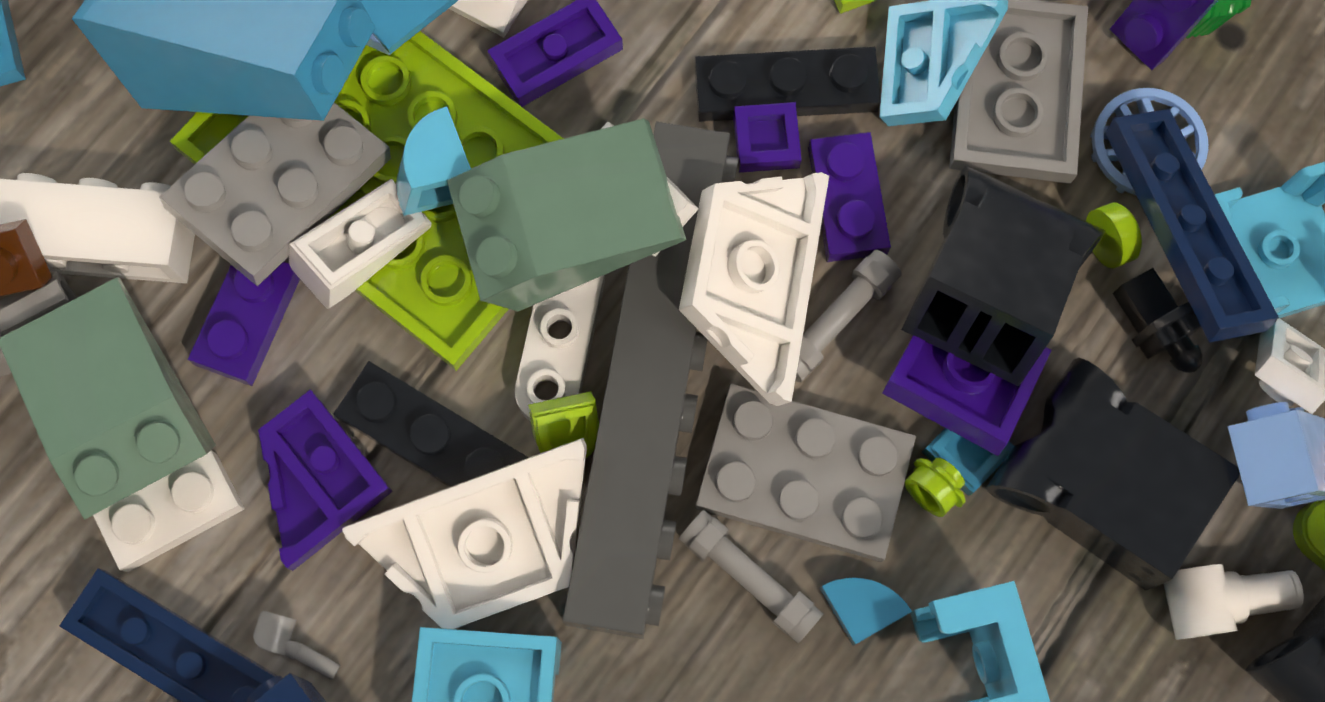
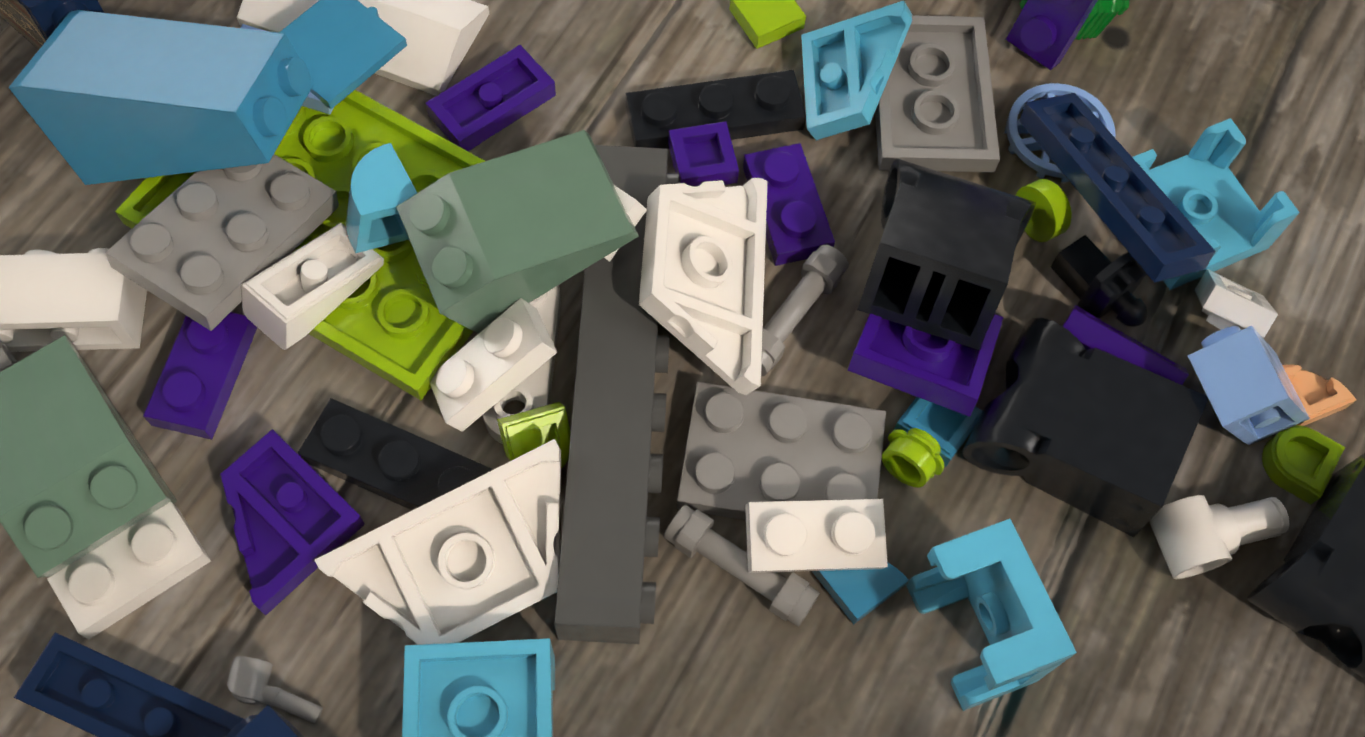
camera: 10 degrees left, 10 degrees down
none -> white plate [430,298,557,432]
none -> white plate [745,499,888,573]
none -> dark purple plate [1062,305,1189,385]

